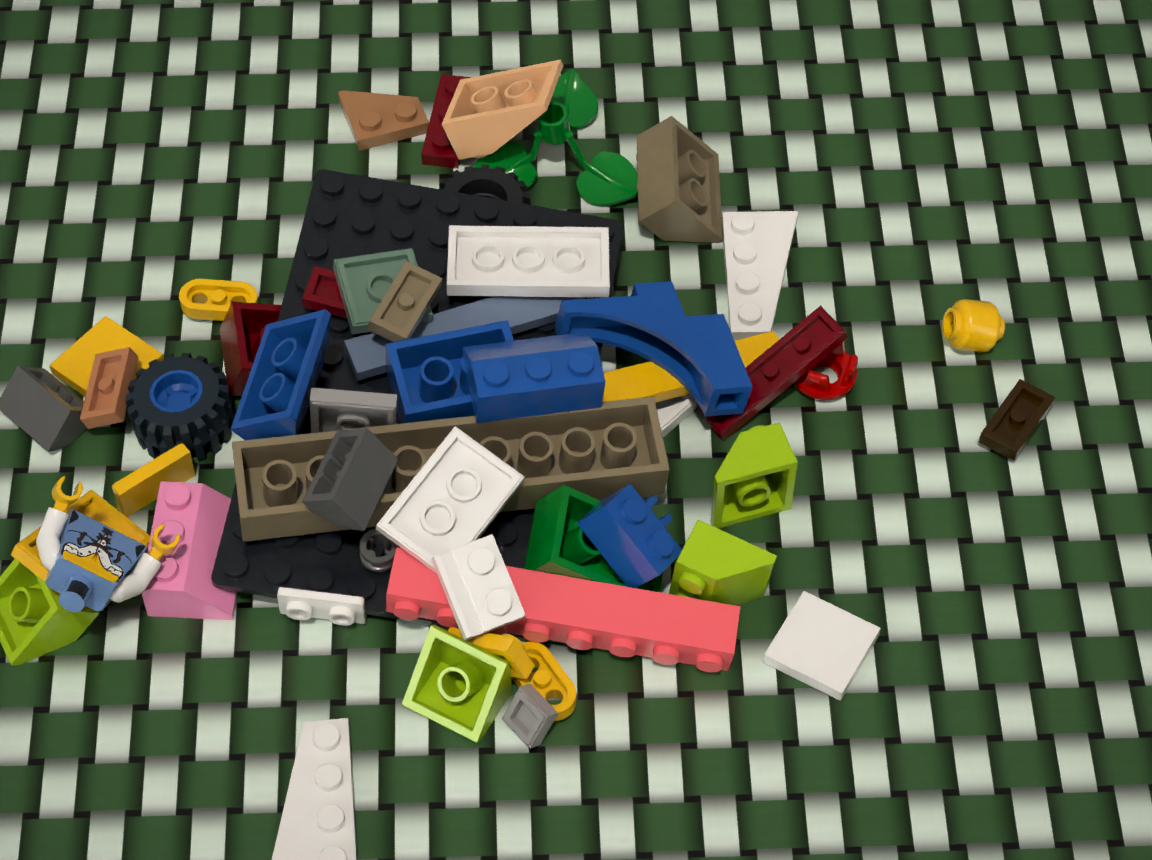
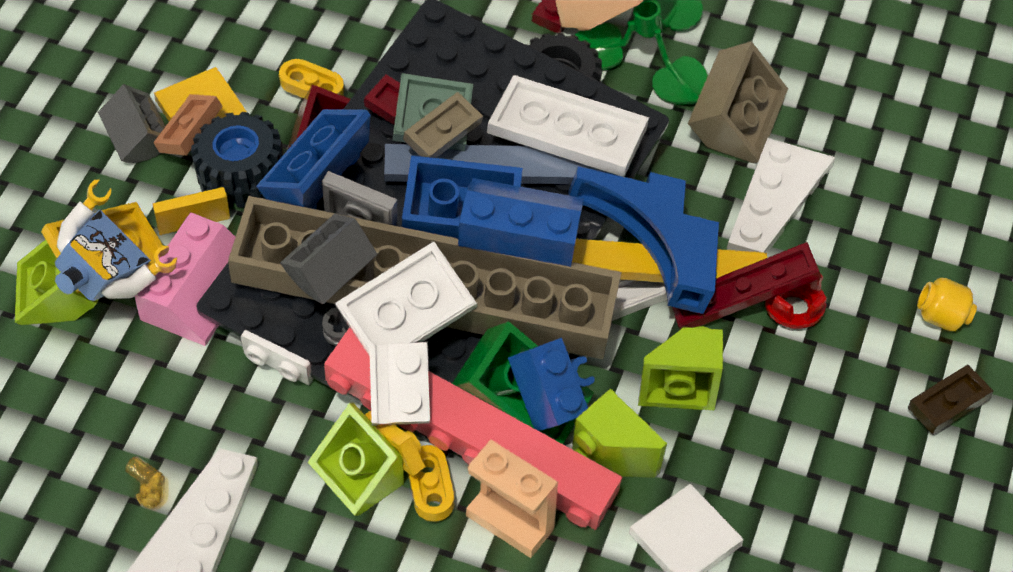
camera: 20 degrees right, 0 degrees up
light grey tile [502,683,558,748] -> none
none -> clear yellow arm [125,456,165,508]
none -> light nougat panel [466,440,558,558]

